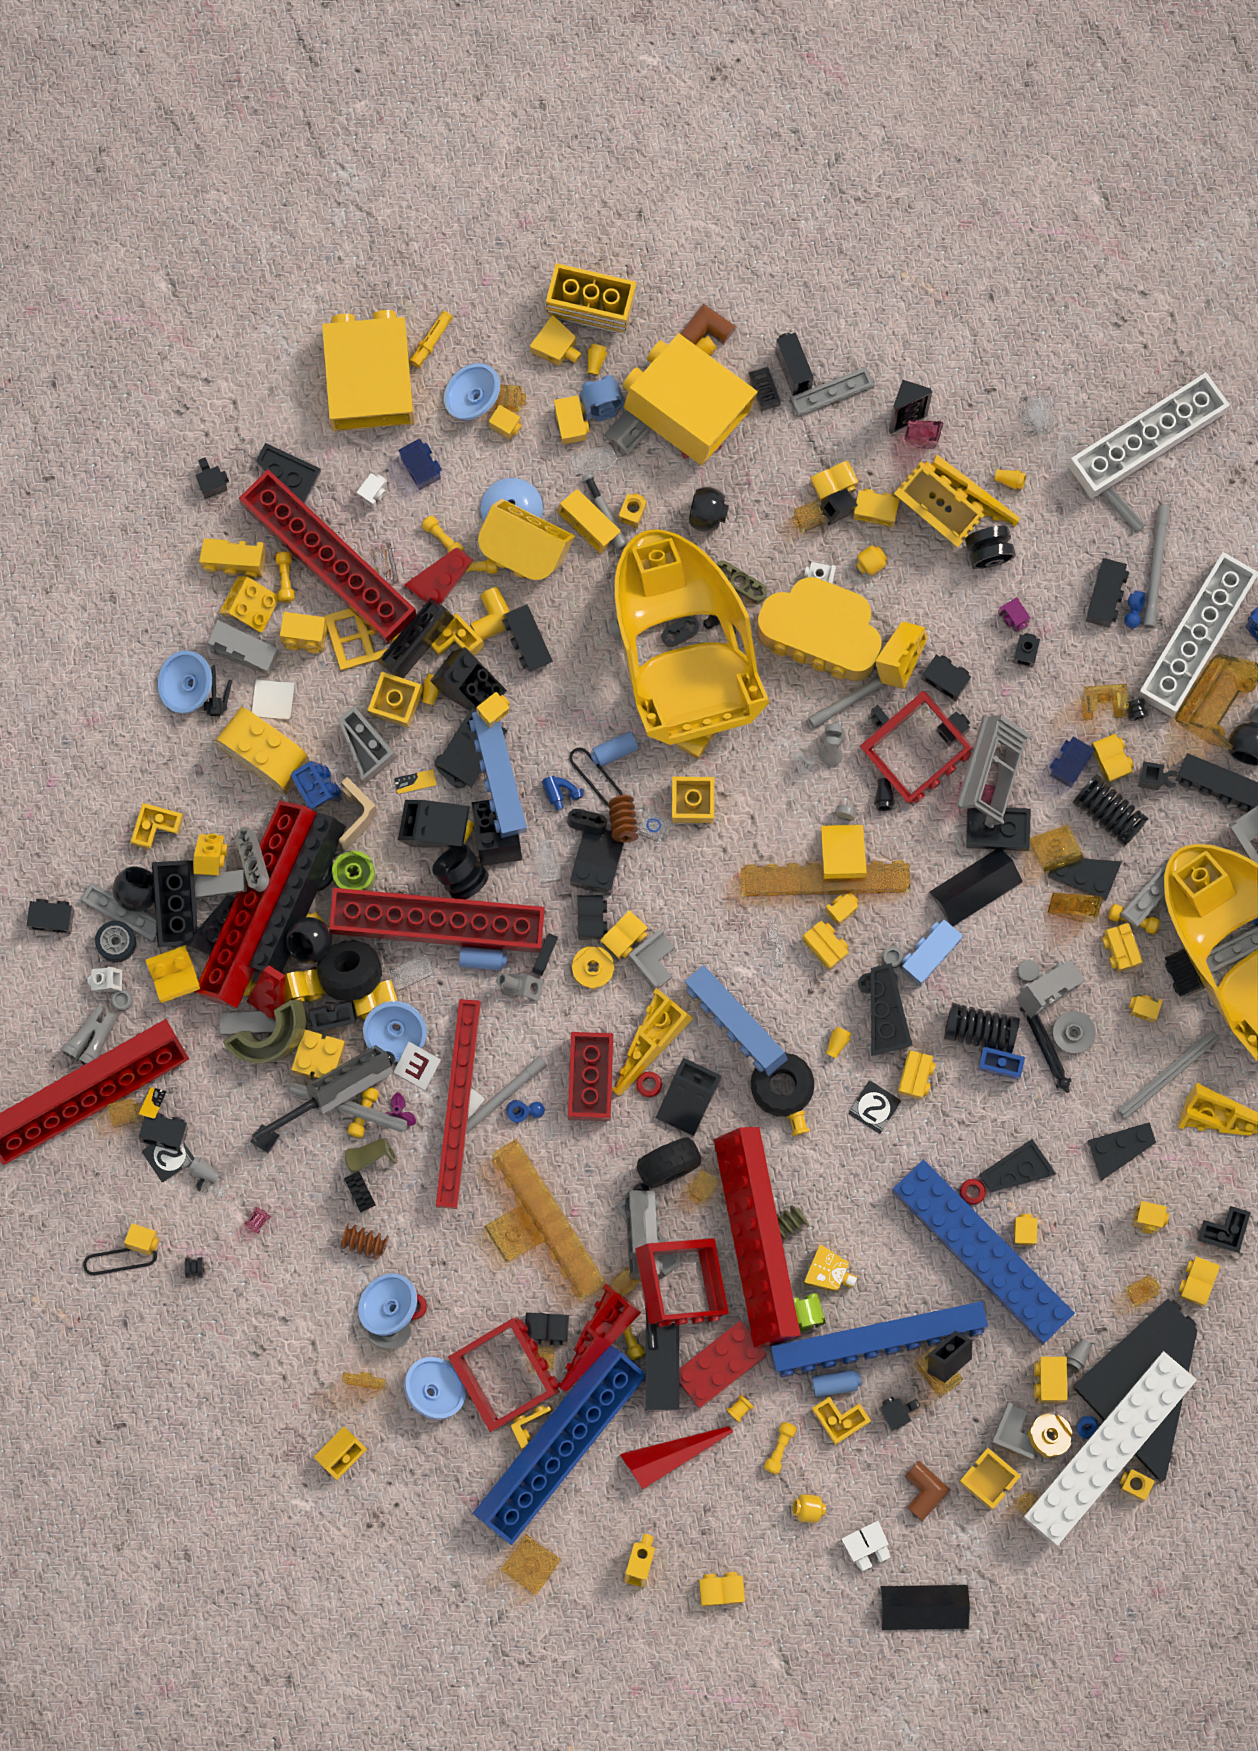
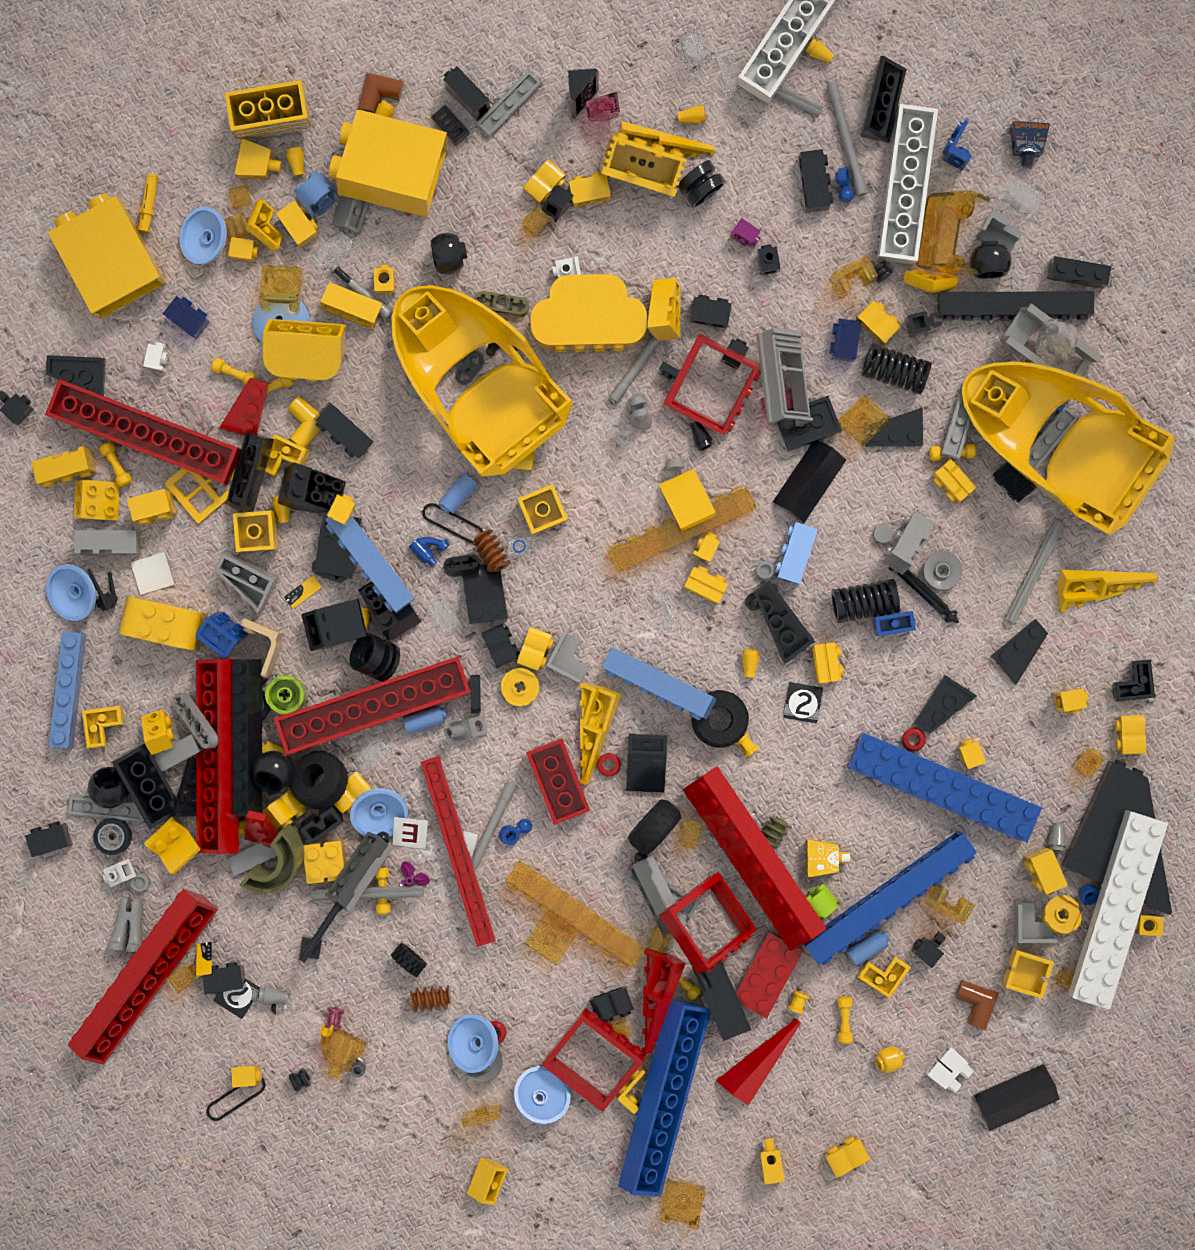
camera: 20 degrees left, 10 degrees up
olive piece [345,1138,398,1172] -> none
yellow head [856,545,888,576] -> none
black brick [928,1331,972,1383] -> none
clear yellow slope [1047,893,1103,923] -> none
yellow brick [1128,995,1163,1023] -> none
none -> medium blue brick [49,631,86,748]
none -> clear yellow plate [228,185,252,209]
none -> yellow brick [245,198,283,252]
none -> clear yellow panel [259,265,303,312]
none -> clear yellow torso [320,1023,368,1078]
none -> yellow cone [805,38,834,64]
none -> black slope [860,56,907,143]
none -> yellow brick [904,270,959,293]

